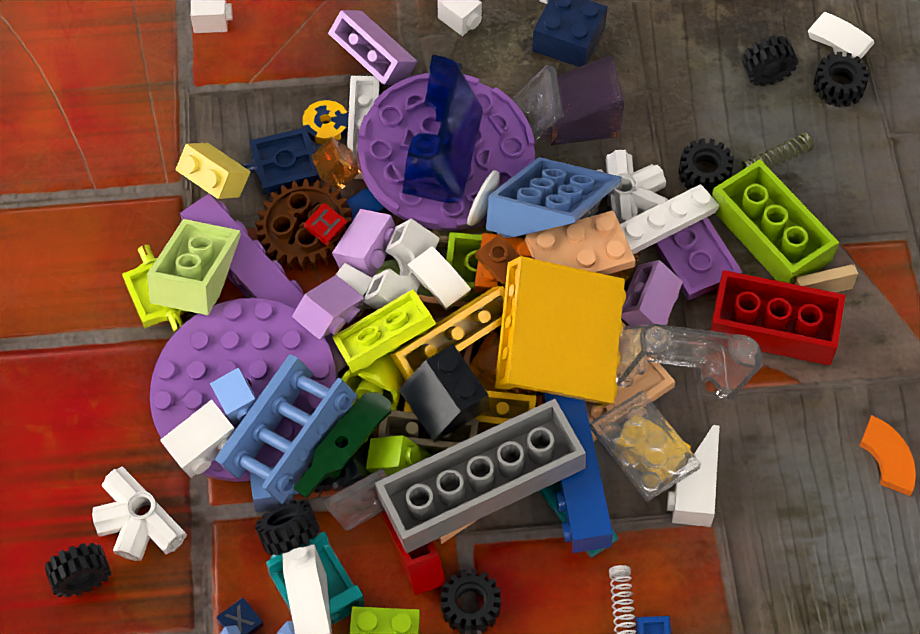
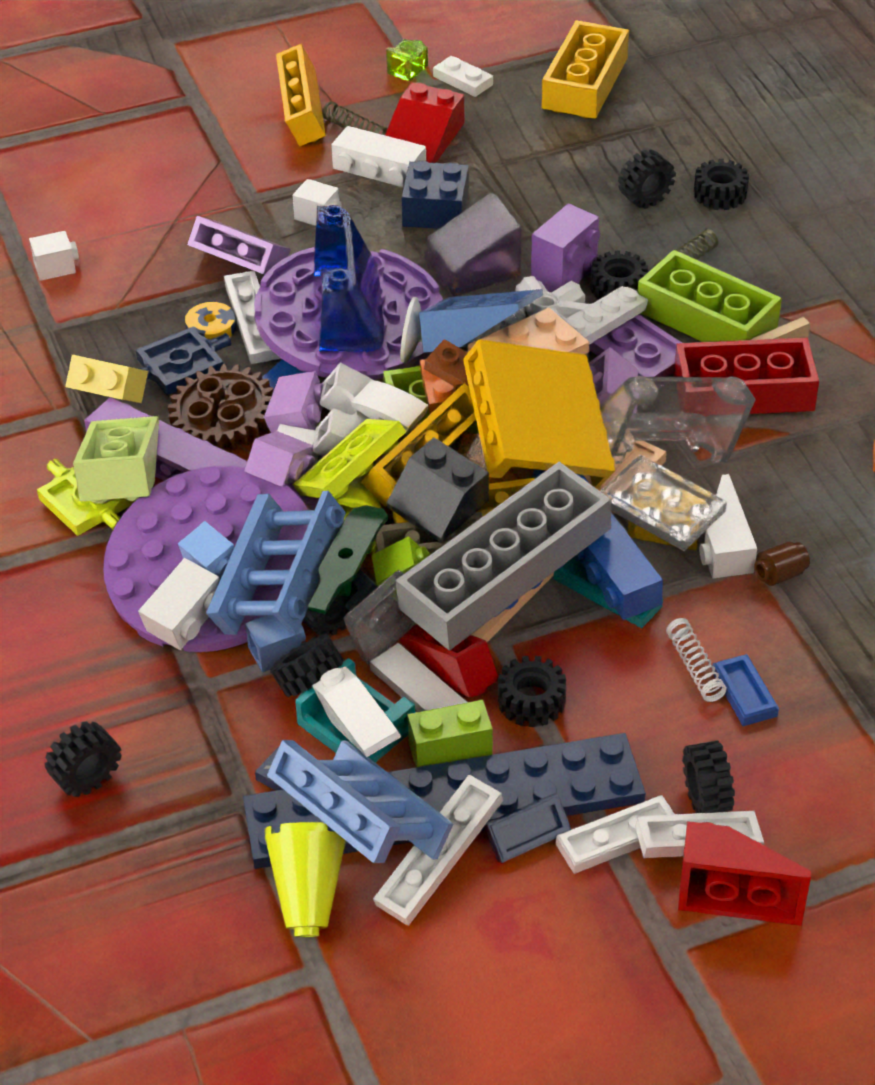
camera: 15 degrees left, 15 degrees down
white piece [92,466,187,561] -> none
red tile [304,203,347,246] -> none
clear orange brick [311,137,361,191] -> none
clear tile [514,65,563,141] -> none
white slope [808,12,874,59] -> none
none -> white tile [370,643,467,712]
none -> medium lavender brick [531,203,600,292]
none -> reddish brown brick [754,541,810,586]

